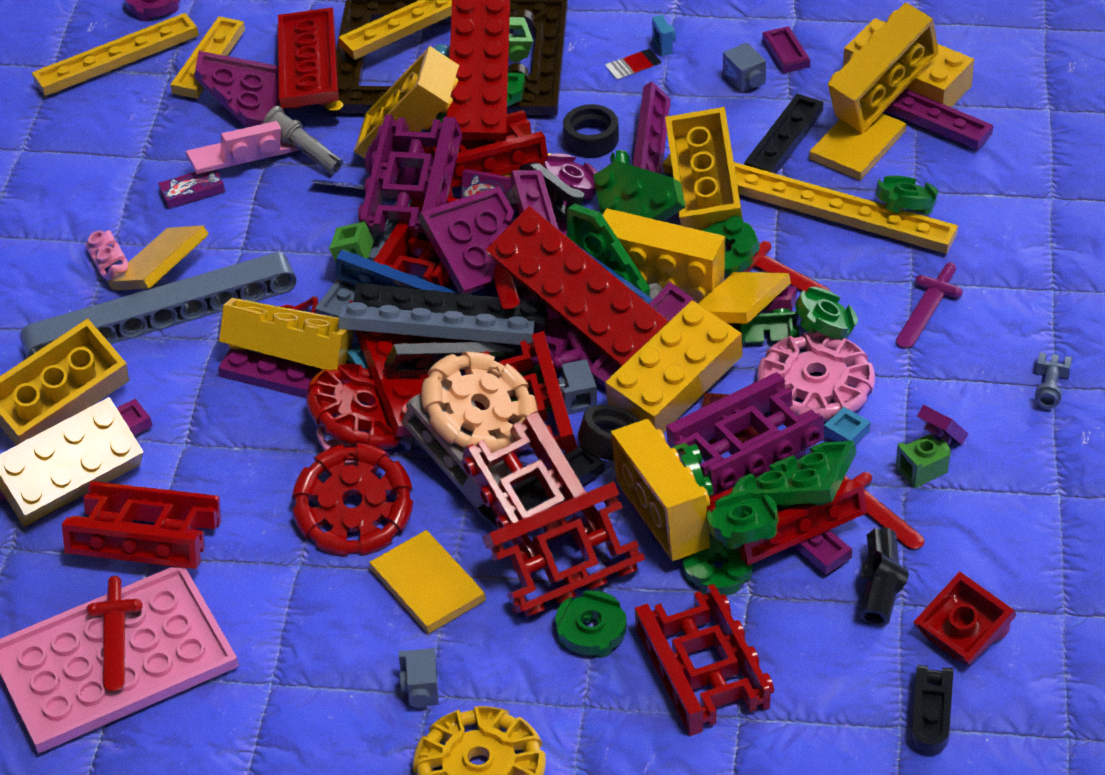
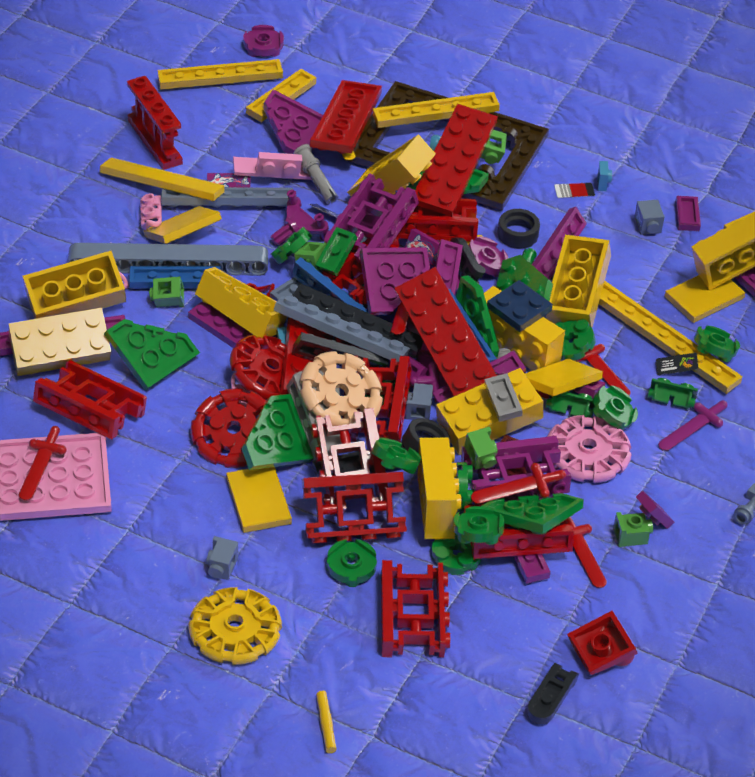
camera: 15 degrees right, 0 degrees up
black plate [744,93,824,174] -> none
dark azure plate [824,407,871,445] -> none
black piece [859,527,909,627] -> none
none -> yellow tile [100,157,224,201]
none -> green plate [104,319,200,390]
none -> red fence [127,76,183,170]
none -> blue plate [129,266,220,289]
none -> bright green brick [149,277,184,307]
none -> sand blue plate [161,187,293,207]
none -> green plate [242,394,314,470]
none -> magenta axle [271,190,329,245]
none -> green plate [271,227,312,265]
none -> green plate [315,227,358,276]
none -> green plate [371,438,421,474]
none -> bright green brick [464,427,498,470]
none -> red sword [471,463,566,504]
none -> light grey plate [484,373,522,422]
none -> dark blue plate [487,280,553,332]
none -> green hinge [648,378,698,409]
none -> black sticker [656,353,698,375]

